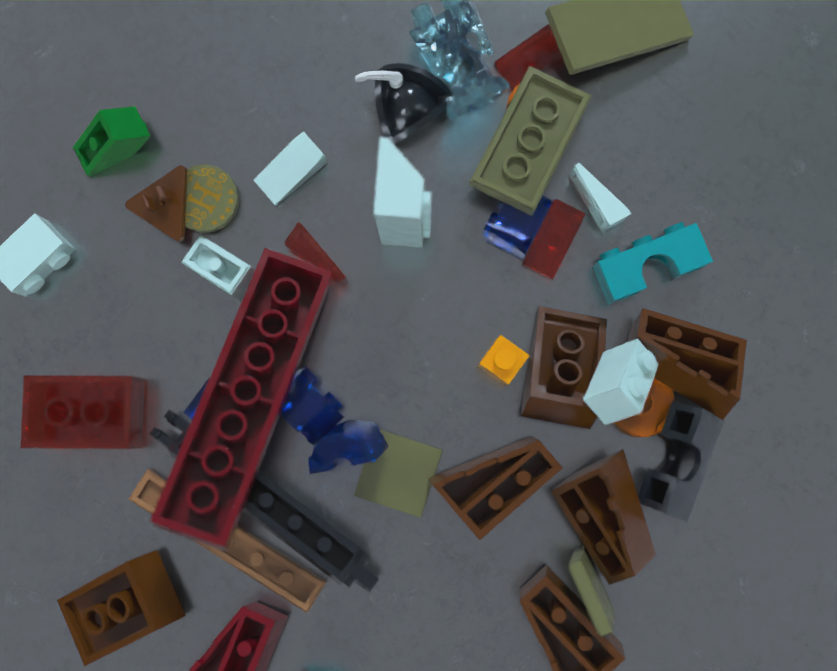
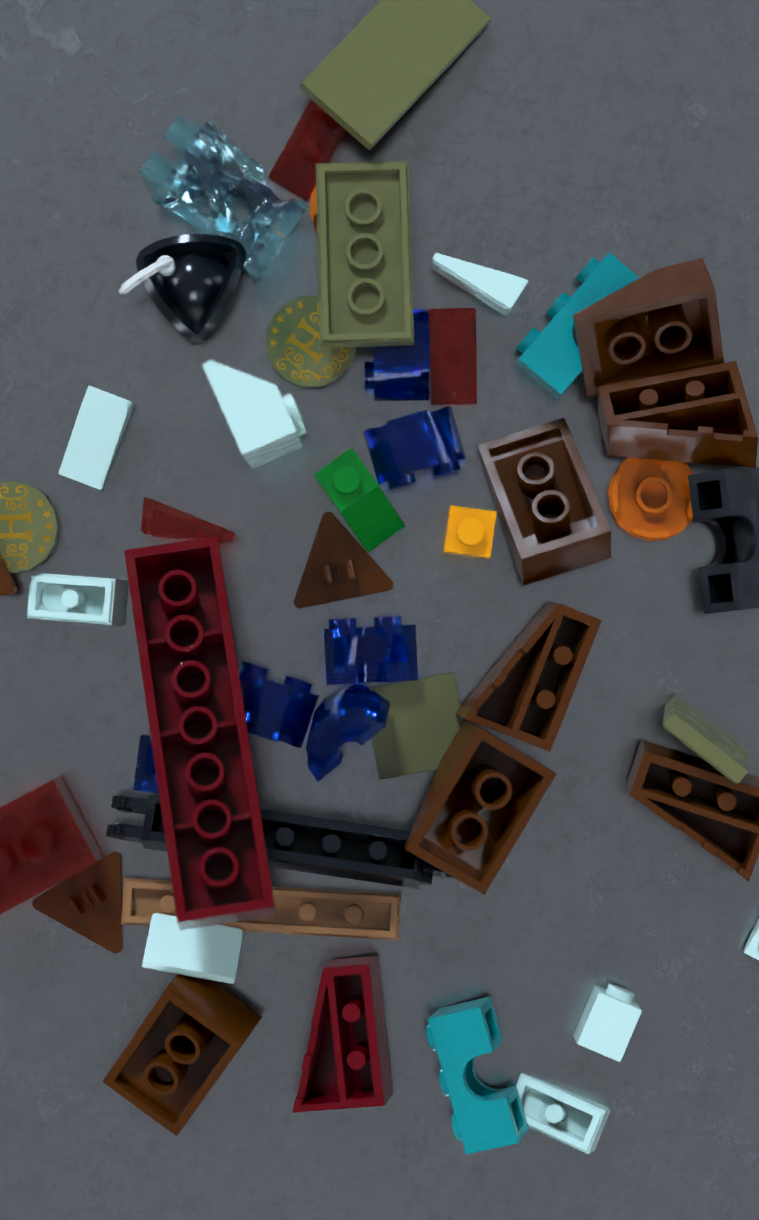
camera: 35 degrees left, 5 degrees up
reddish brown wedge [551,449,656,585] -> none
light aqua brick [583,338,659,425] -> none
none -> reddish brown piece [32,851,123,954]
none -> light aqua slope [142,913,243,984]
none -> olive tile [266,296,357,388]
none -> reddish brown piece [294,512,393,609]
none -> green slope [314,447,405,553]
none -> clear blue cylinder [324,616,418,685]
none -> clear blue cylinder [363,406,467,490]
none -> reddish brown slope [404,719,557,895]
none -> reddish brown slope [573,258,724,397]

